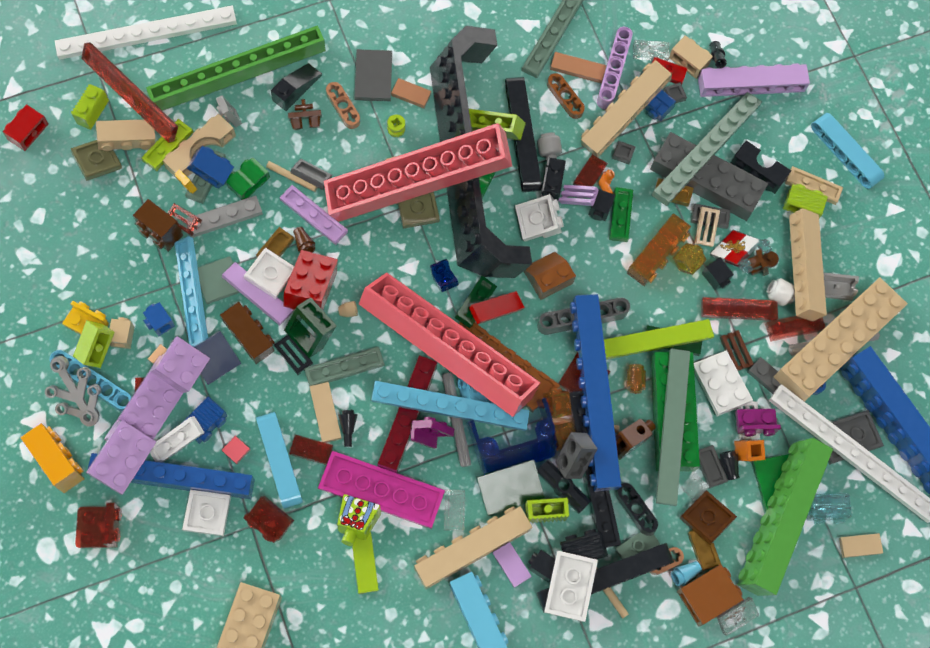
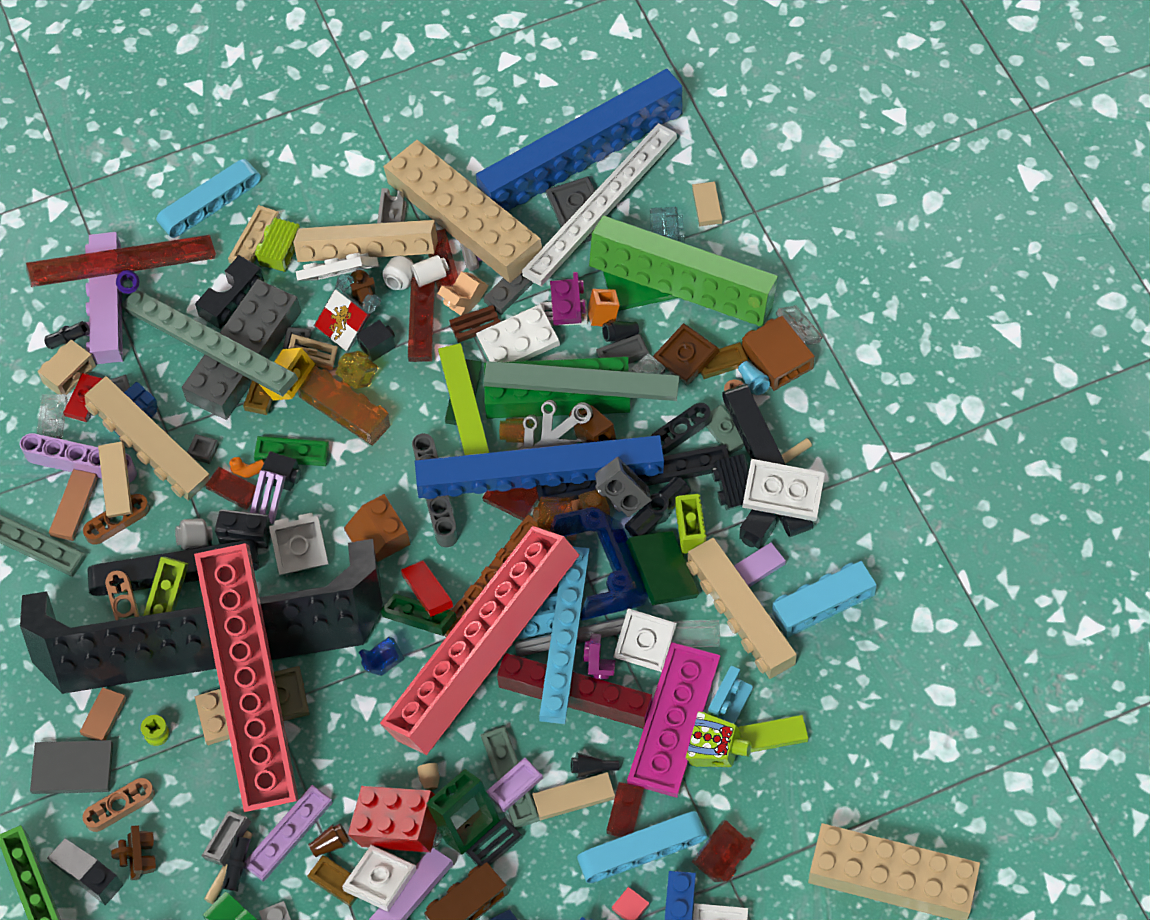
camera: 80 degrees left, 10 degrees down
none -> clear red plate [26,235,216,287]
none -> tan tile [98,441,133,518]
none -> nougat beam [105,571,140,620]
none -> dark purple cone [116,270,140,294]
none -> black pin [221,836,251,892]
none -> yellow brick [259,347,315,401]
none -> white plate [295,253,379,281]
none -> white brick [411,255,449,287]
none -> light nougat brick [437,271,489,316]
none -> lavender tile [487,758,543,812]
none -> light grey plant [518,400,593,450]
none -> white plate [613,609,677,672]
none -> medium azure bracket [708,666,753,724]

